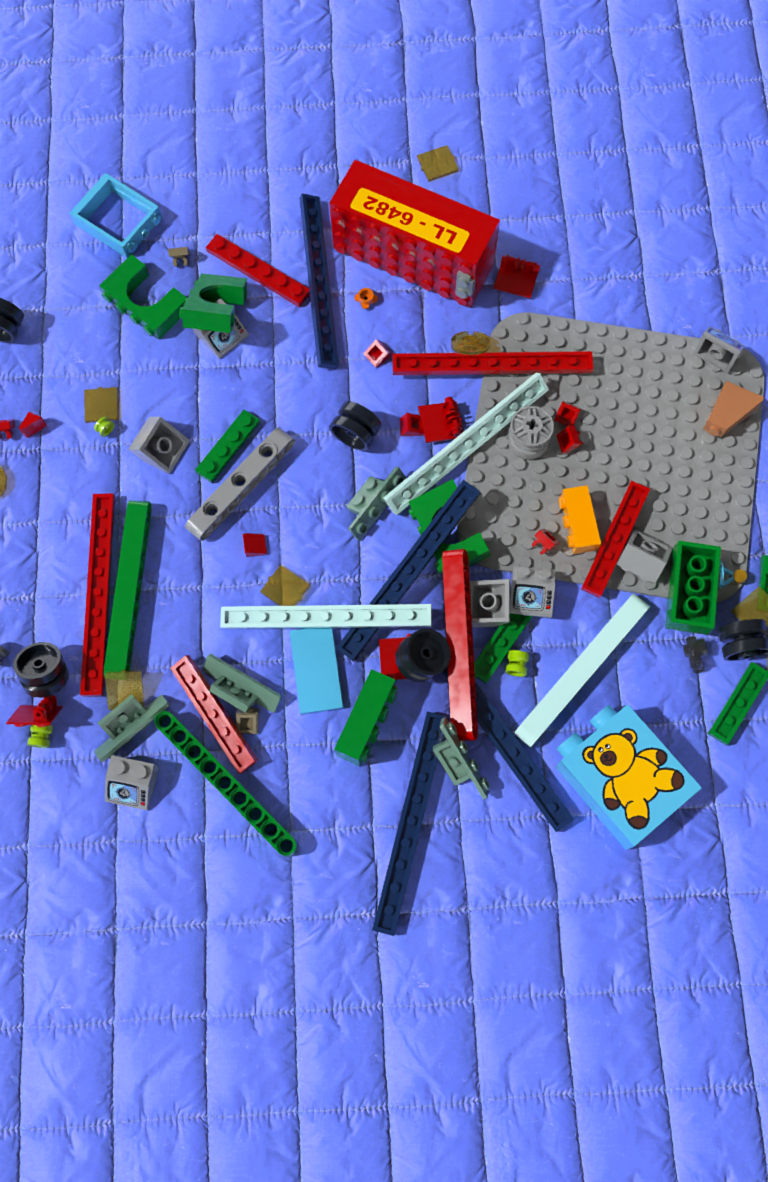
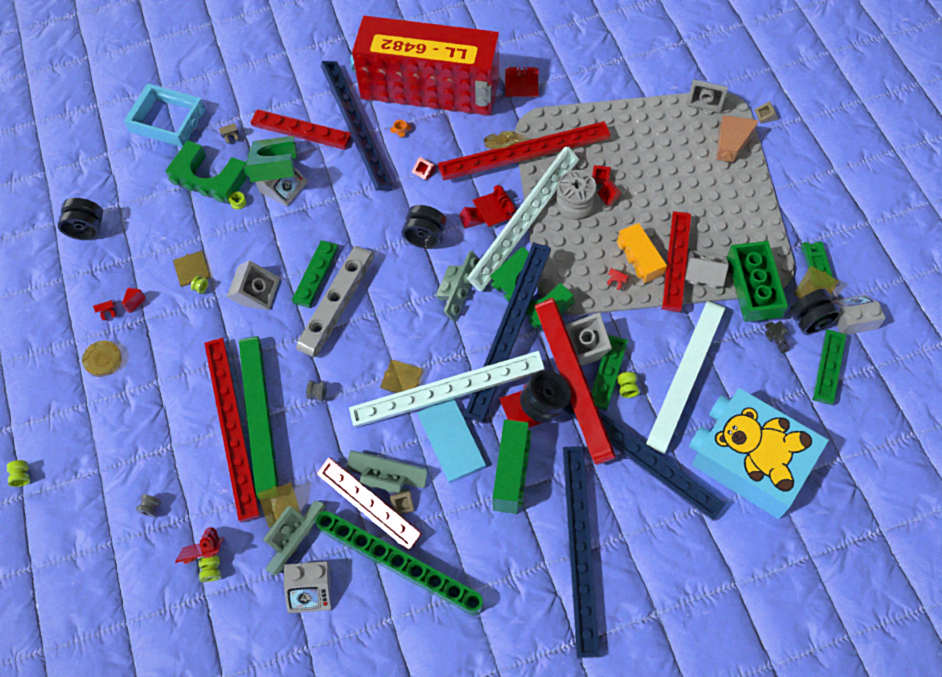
camera: 15 degrees left, 10 degrees down
black wheel [13,642,69,698] -> none
red slope [243,533,267,557] -> none
clear yellow piece [417,145,459,182] -> none
sand green bracket [433,717,490,800] -> none
light grey slope [510,566,555,618] -> none
piece [719,560,747,589] -> none
none -> lime bush [229,192,246,210]
none -> dark grey wheel [306,380,327,401]

